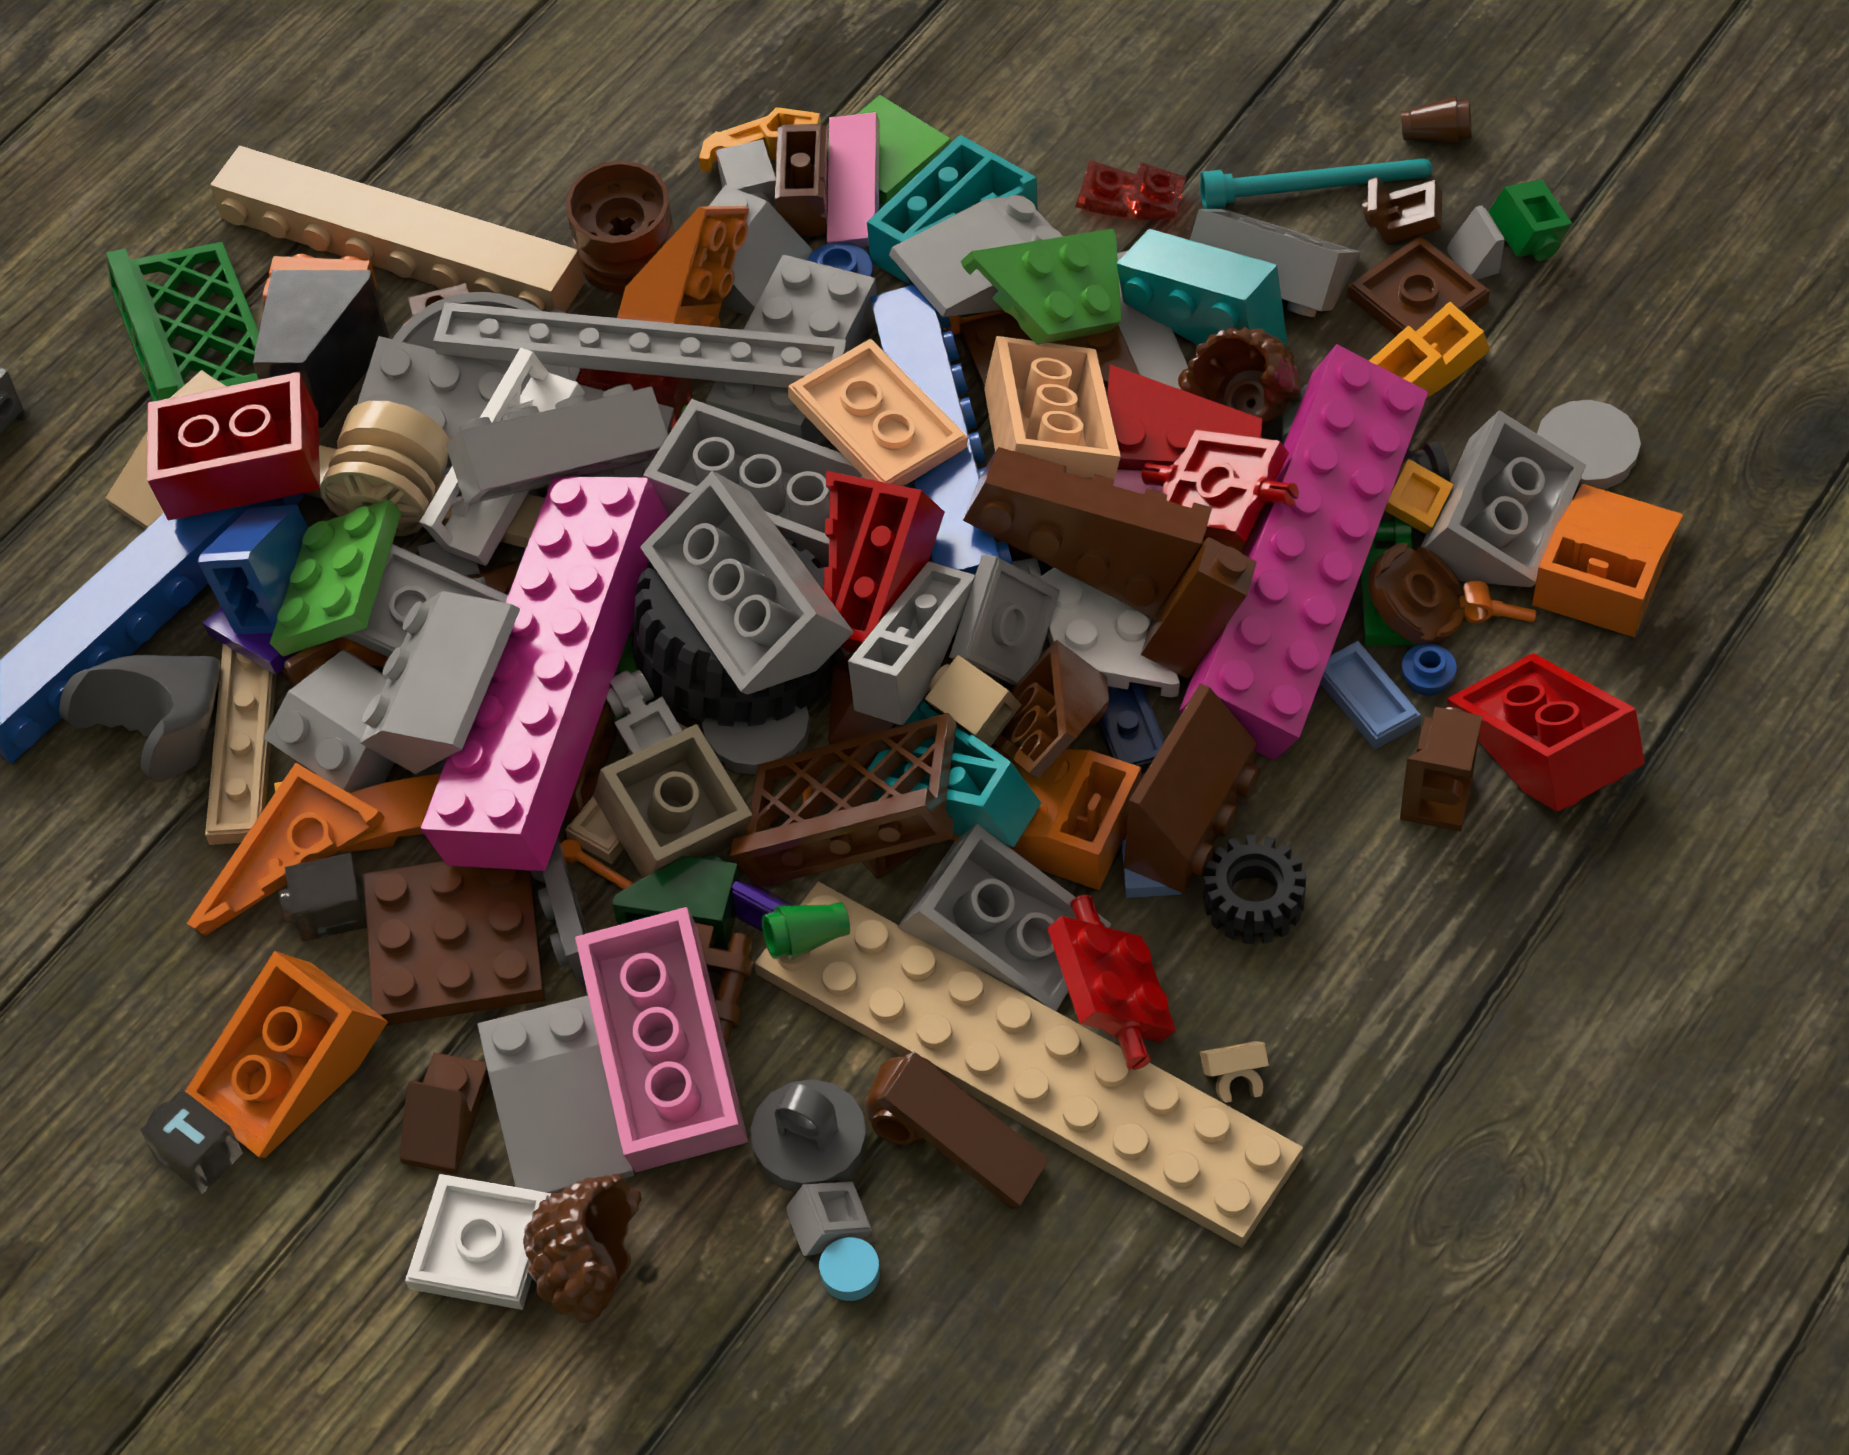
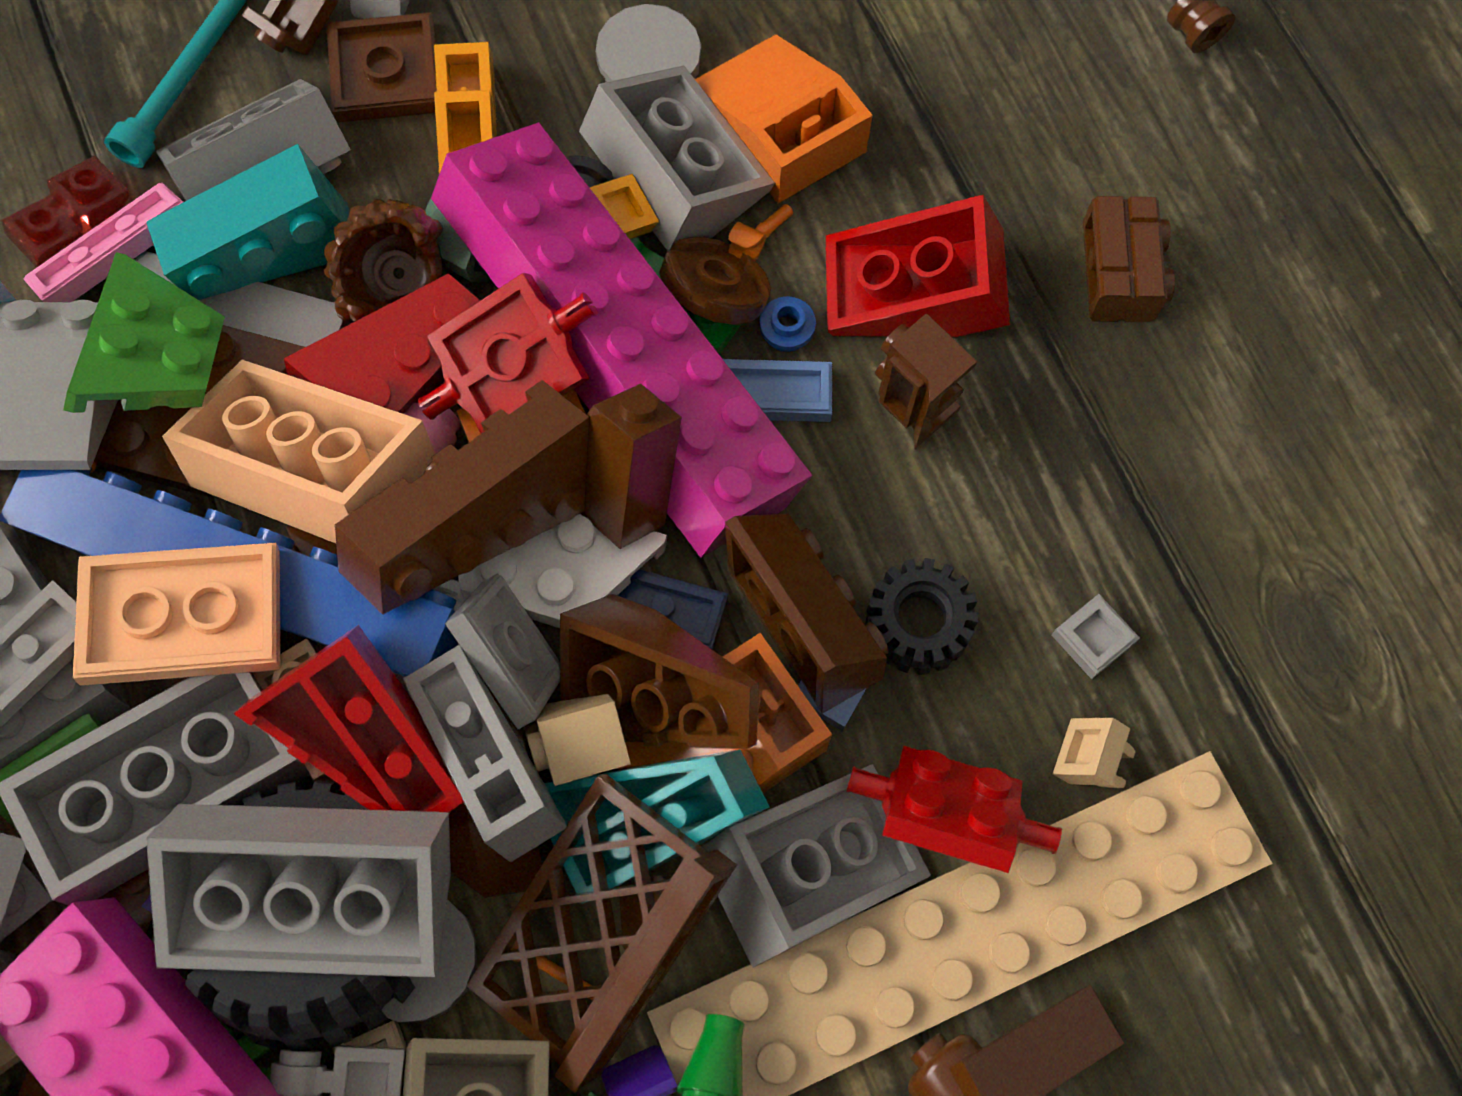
camera: 65 degrees left, 15 degrees up
none -> bright pink tile [23,183,183,302]
none -> light grey tile [1052,594,1140,679]
none -> reddish brown brick [1083,196,1175,322]

